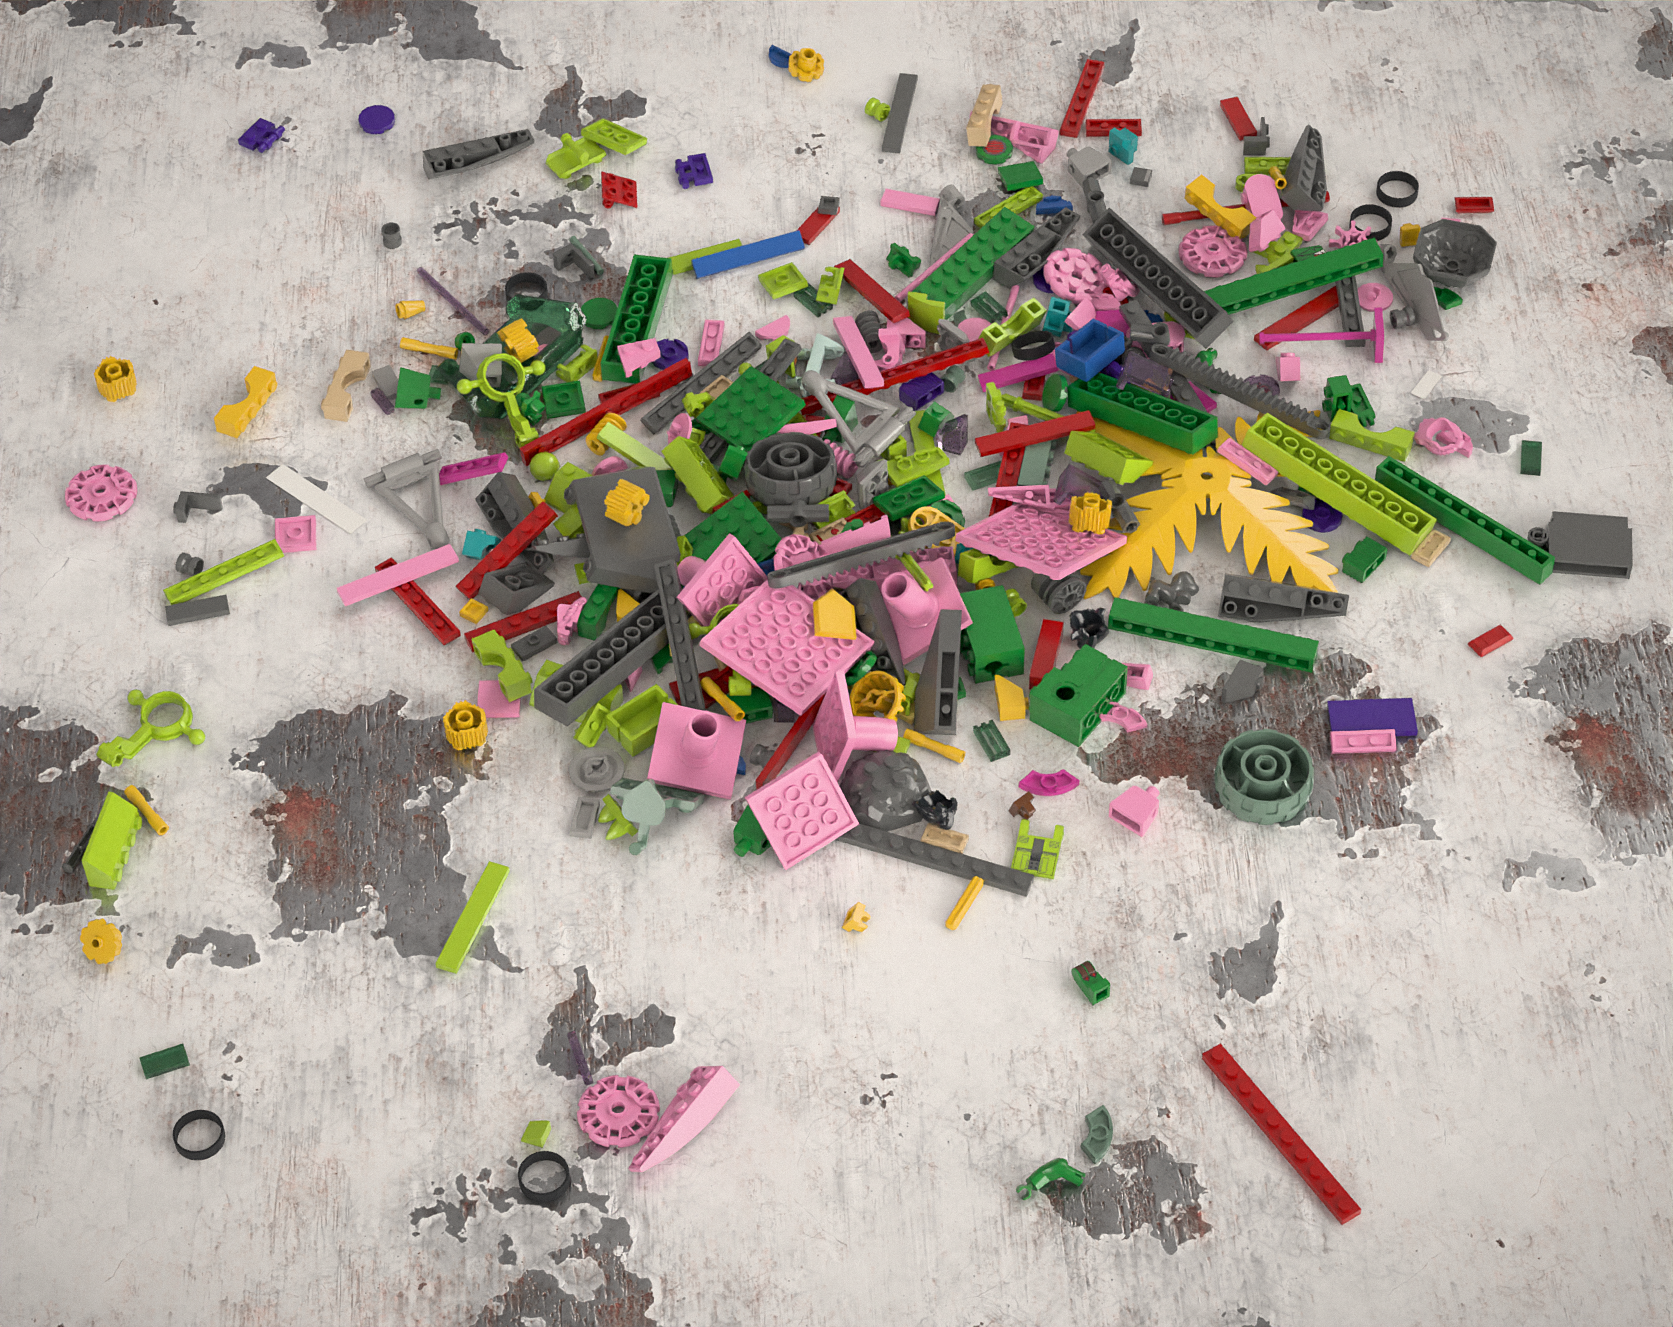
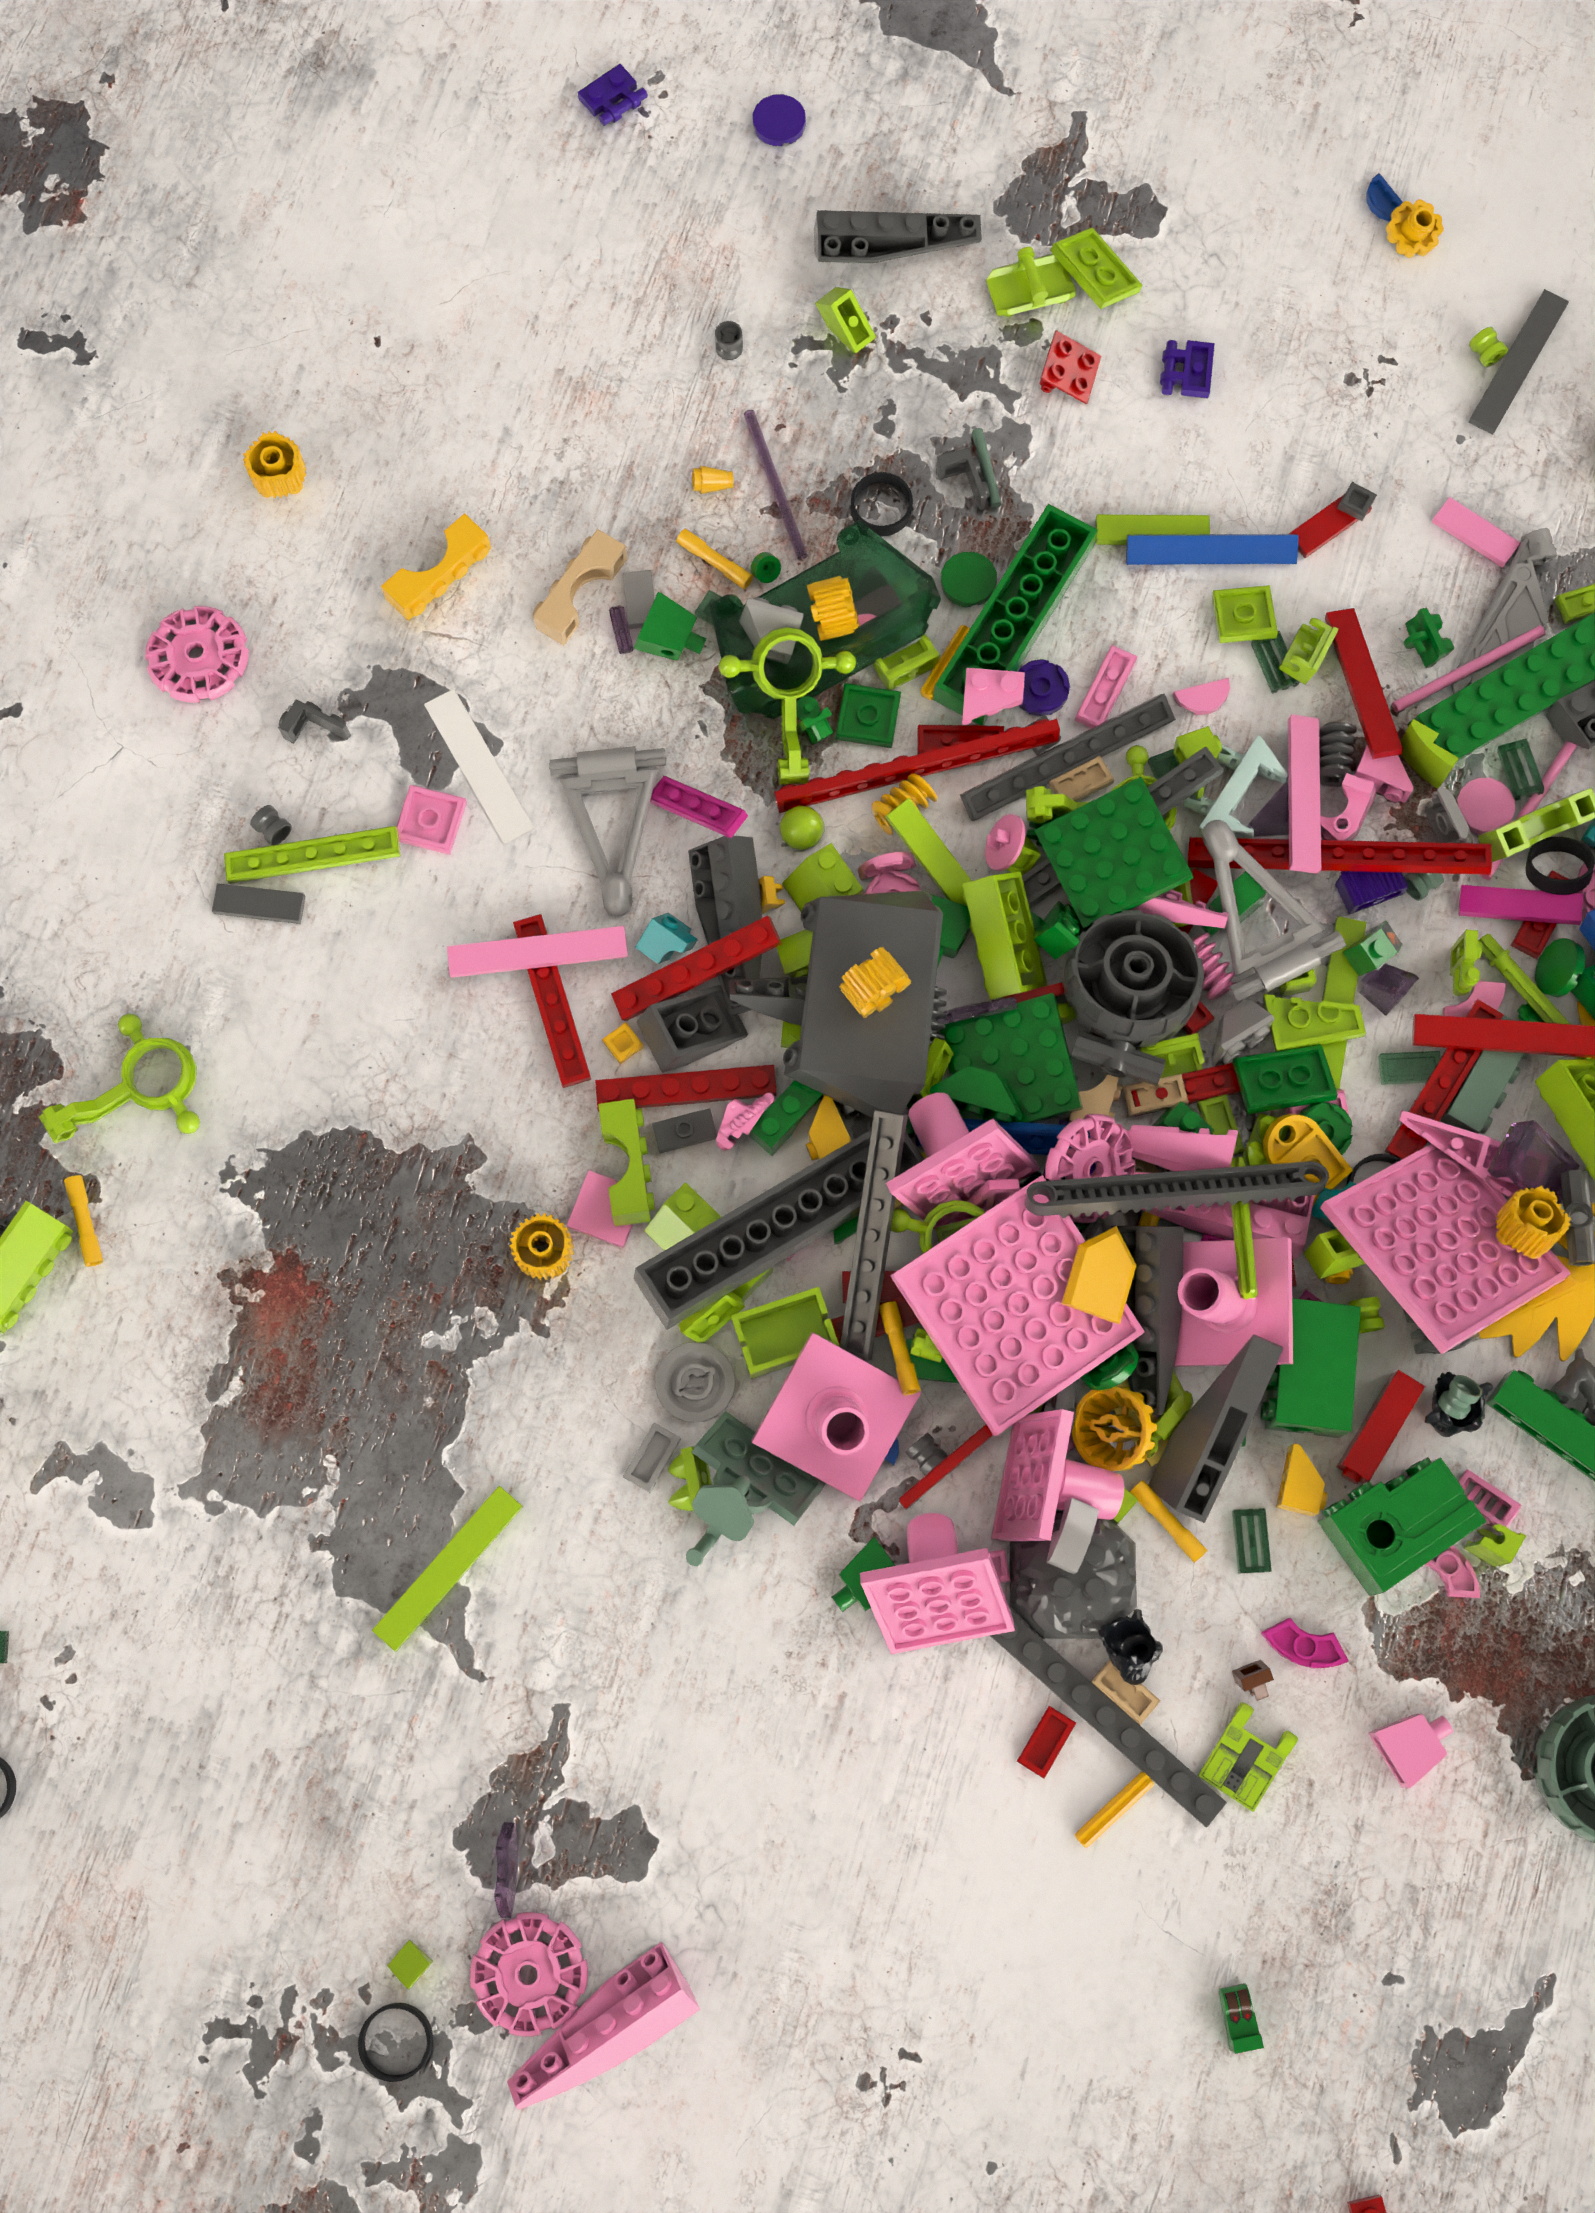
camera: 20 degrees right, 25 degrees up
yellow tile [842,902,871,932] -> none
none -> lime slope [815,287,876,353]
none -> tile [944,997,1018,1023]
none -> red tile [1016,1706,1076,1779]
none -> light grey slope [1046,1498,1099,1574]
none -> sand green wheel [1438,1375,1482,1419]
none -> lime hinge [1464,1524,1526,1567]

